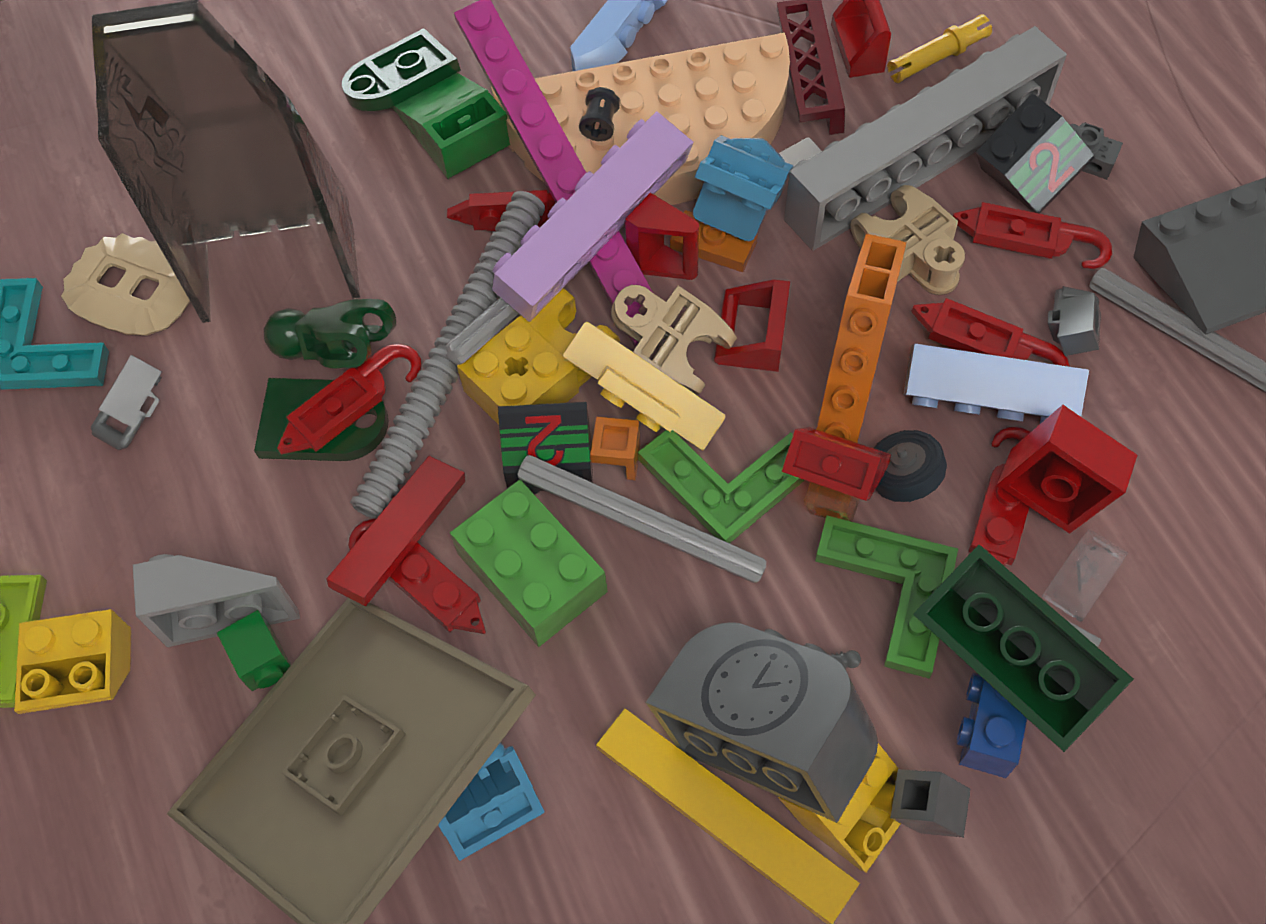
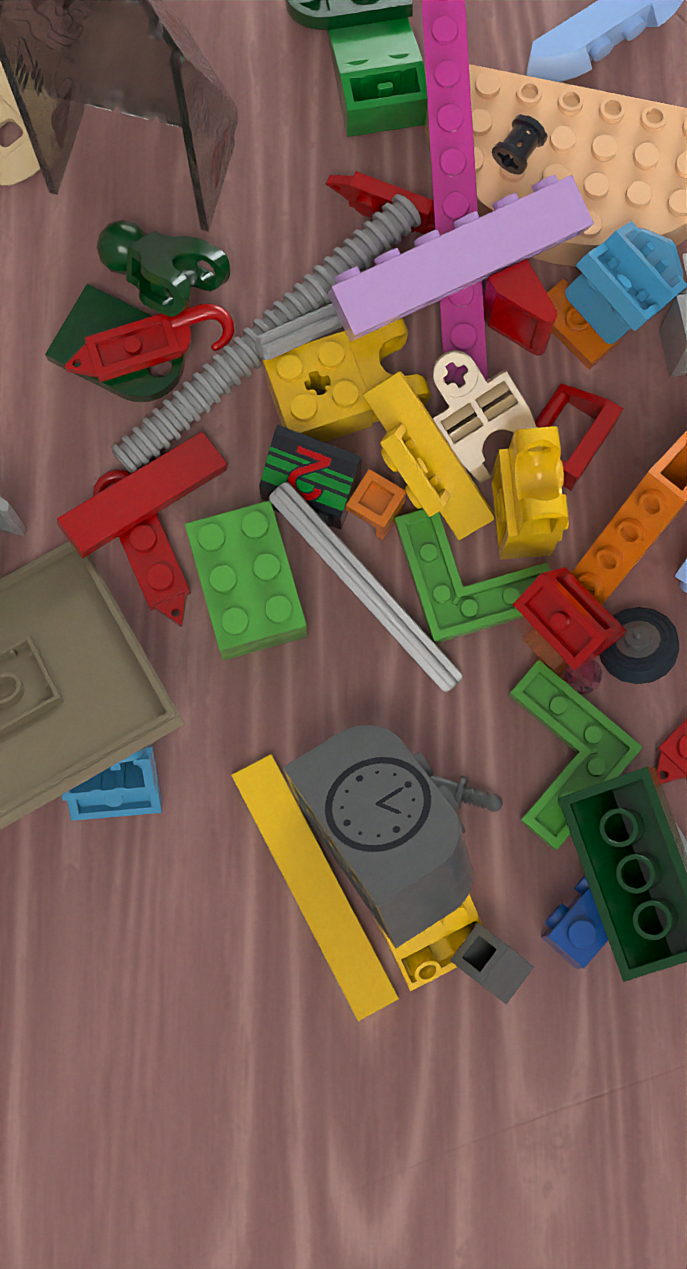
camera: 20 degrees right, 15 degrees up
none -> yellow brick [491,426,569,560]
none -> clear pink hinge [565,659,602,694]

